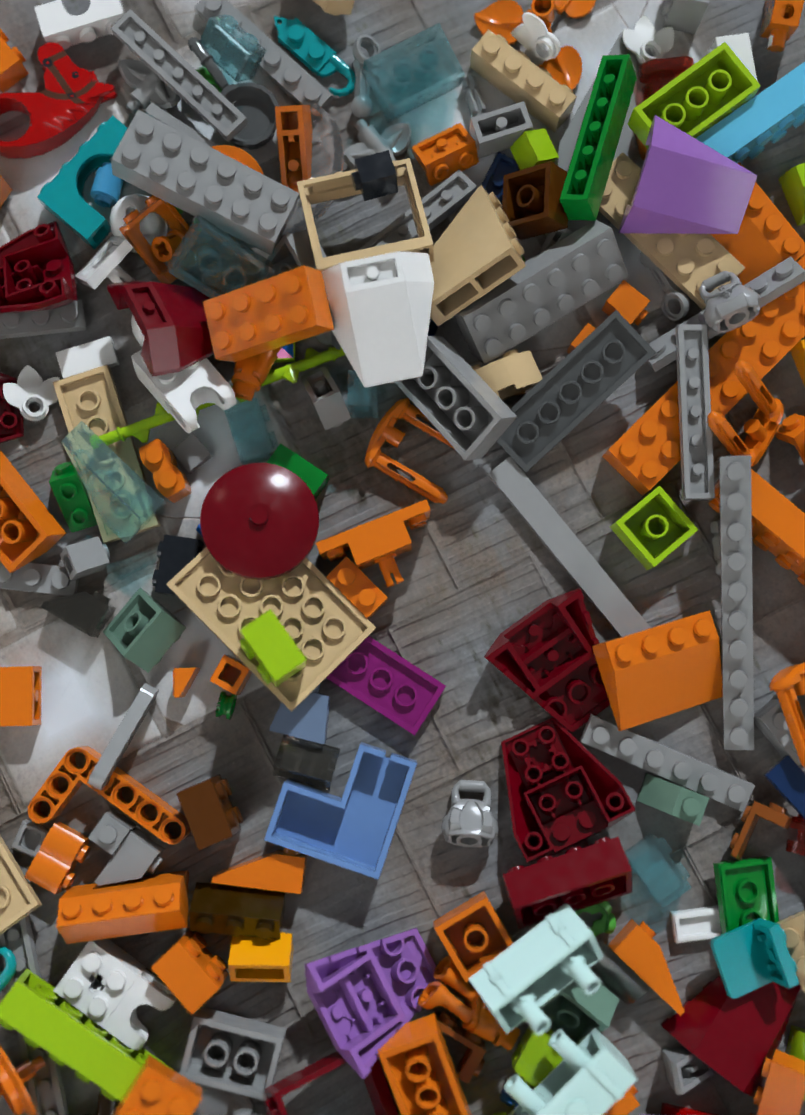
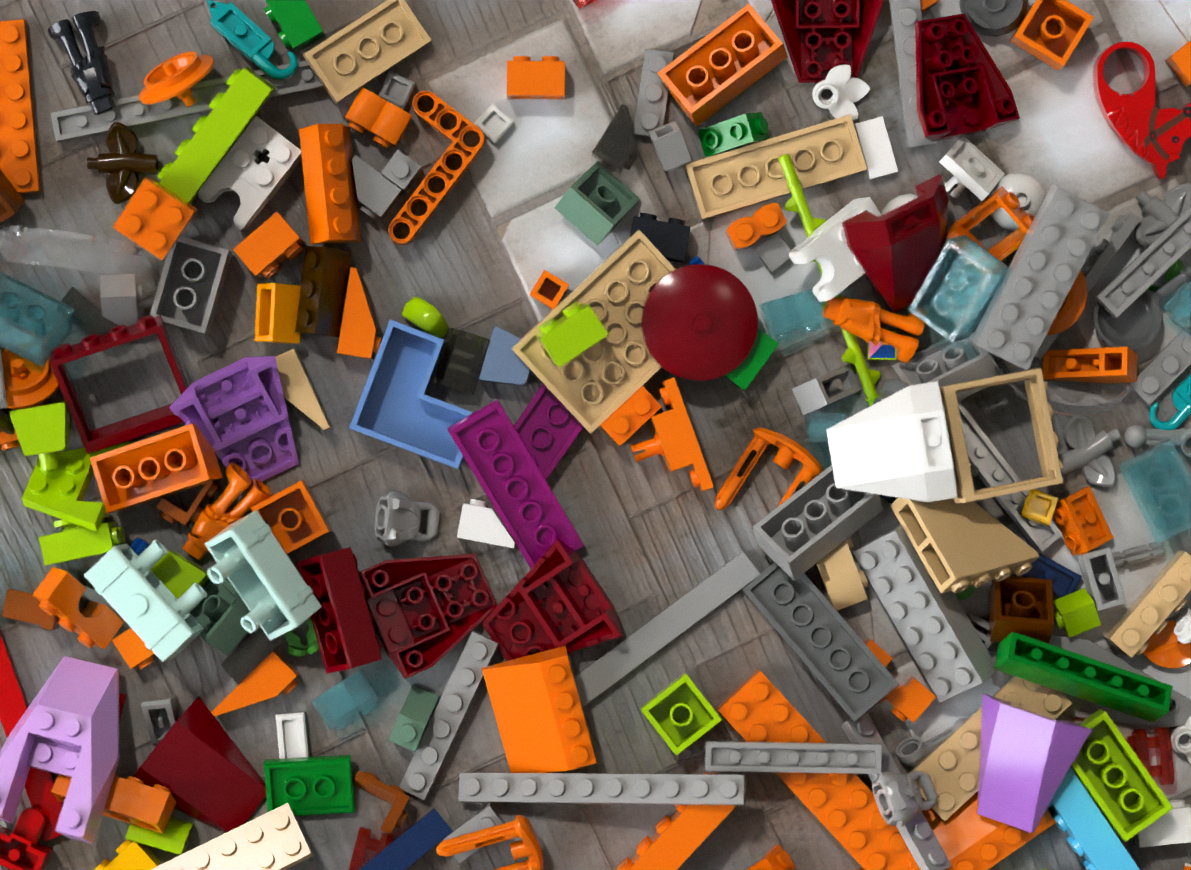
camera: 85 degrees right, 5 degrees up
teal arch [37,115,127,250] -> none
clear light blue wedge [61,421,167,544] -> none
light grey beam [87,683,159,791] -> none
dark azure brick [90,162,124,208] -> none
orange bush [151,229,189,262] -> none
orange slope [173,667,200,698] -> none
reddish brown brick [177,774,243,850] -> none
orange brick [203,265,334,362] -> none
green bush [215,691,237,720] -> none
black brick [351,150,398,201] -> none
orange piece [707,361,784,467] -> none
teal bracket [710,918,800,999] -> none
none -> tan slope [275,349,332,430]
none -> lime hair [402,296,449,338]
none -> magenta plate [447,399,584,568]
none -> white slope [457,499,515,548]
none -> white tile [474,103,514,144]
none -> yellow tile [1020,489,1059,526]

